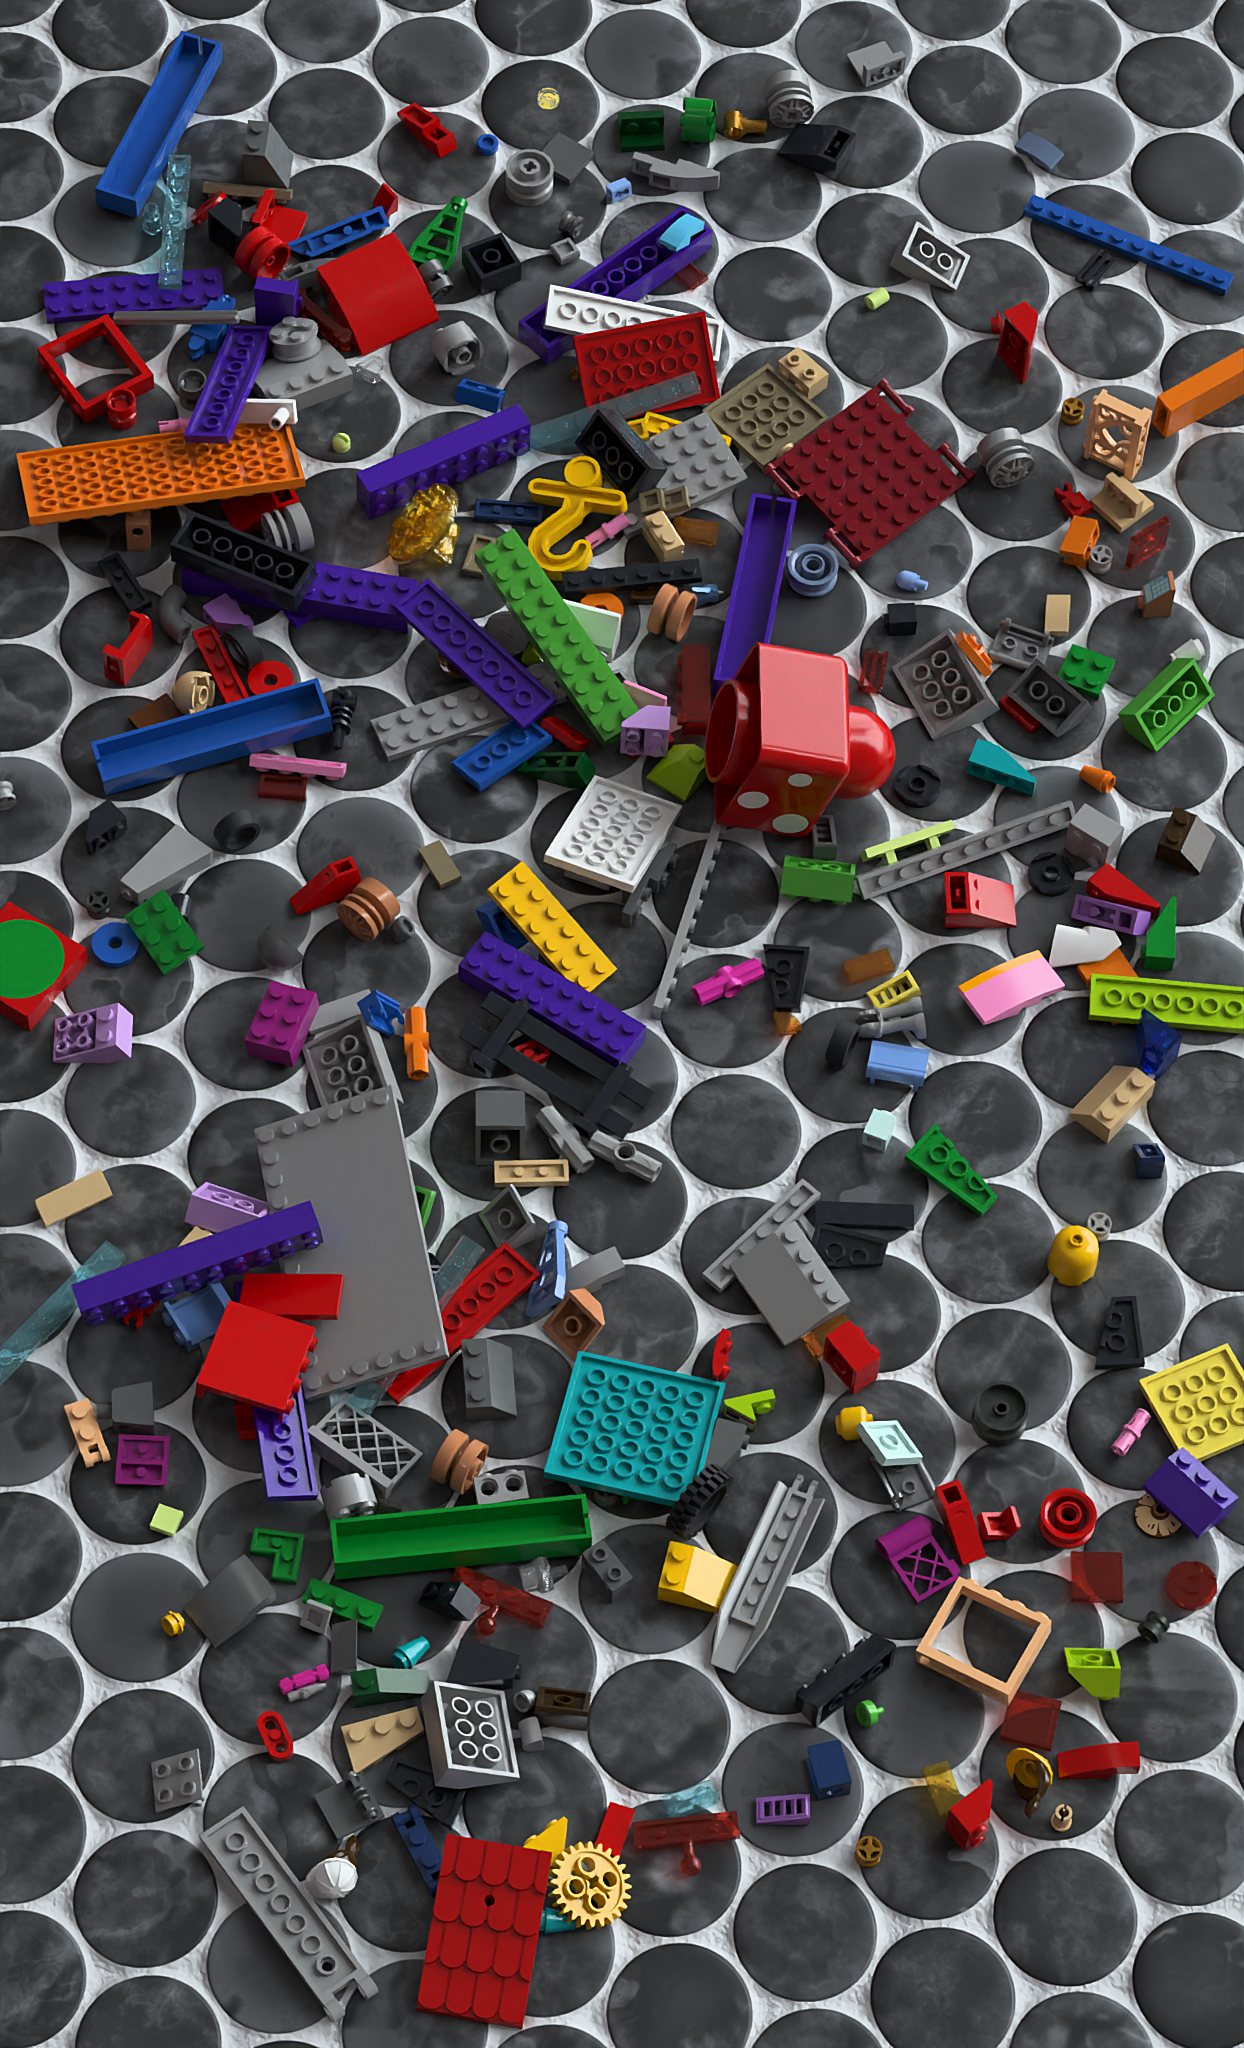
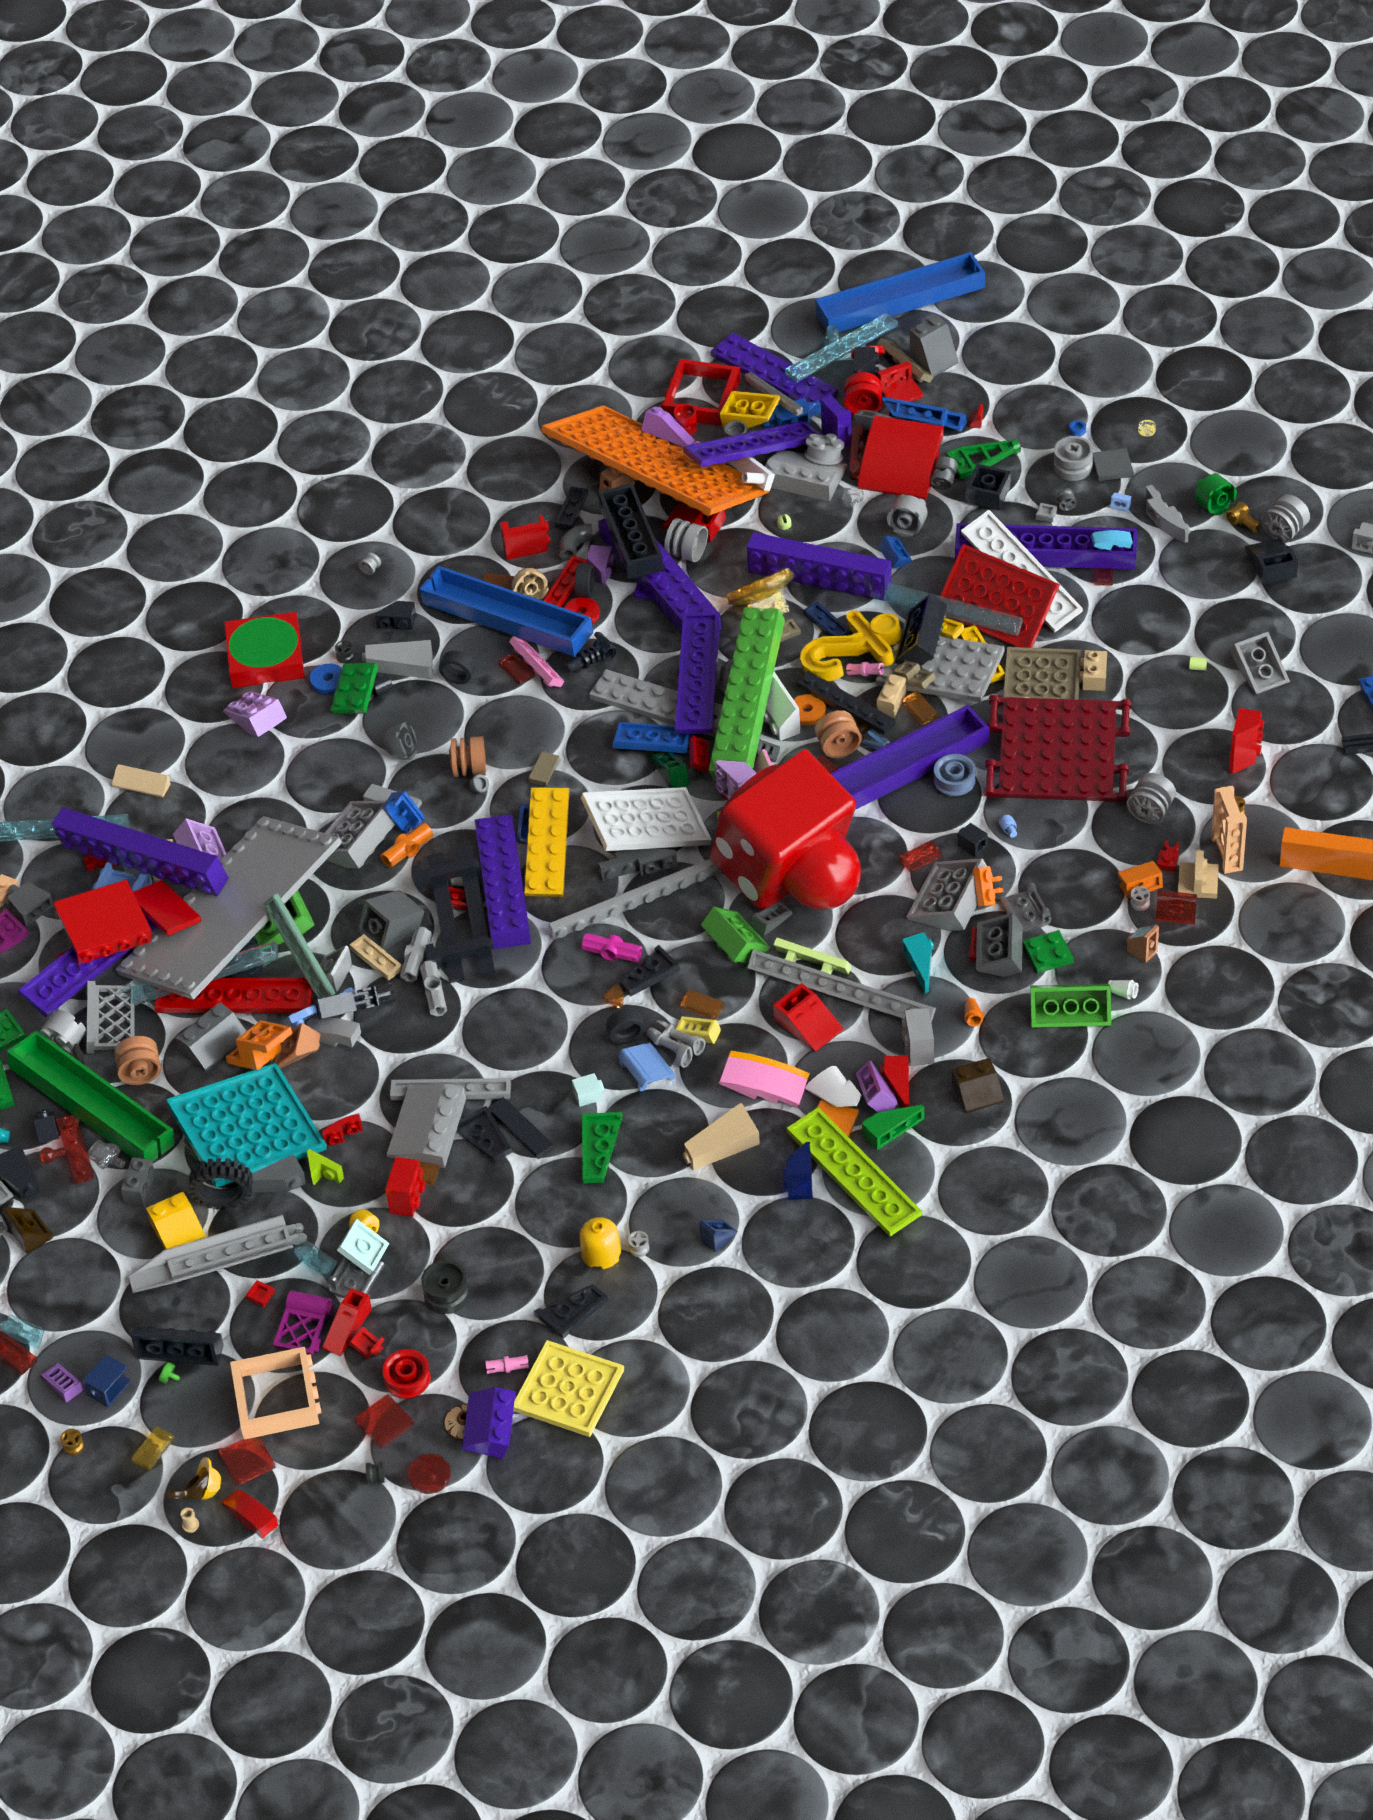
camera: 55 degrees right, 10 degrees down
magenta brick [244,981,319,1067] -> none
red slope [289,856,362,915] -> none
red slope [397,103,457,158] -> none
light grey brick [473,1469,529,1505] -> none
dark green bracket [618,110,665,152] -> none
black tile [894,764,941,808] -> none
red slope [945,1778,993,1851] -> none
black tile [1027,852,1075,897] -> none
tan slope [1045,595,1071,637] -> none
lime slope [1064,1647,1121,1700] -> none
tan slope [1069,1065,1155,1143] -> none
none -> orange bracket [226,1020,292,1070]
none -> red plate [246,1280,275,1308]
none -> sand green tile [263,894,336,999]
none -> clear light blue hinge [294,1241,337,1279]
none -> arm [314,983,396,1019]
none -> medium lavender slope [641,407,695,447]
none -> tan slope [683,1103,760,1170]
none -> yellow slope [720,391,780,429]

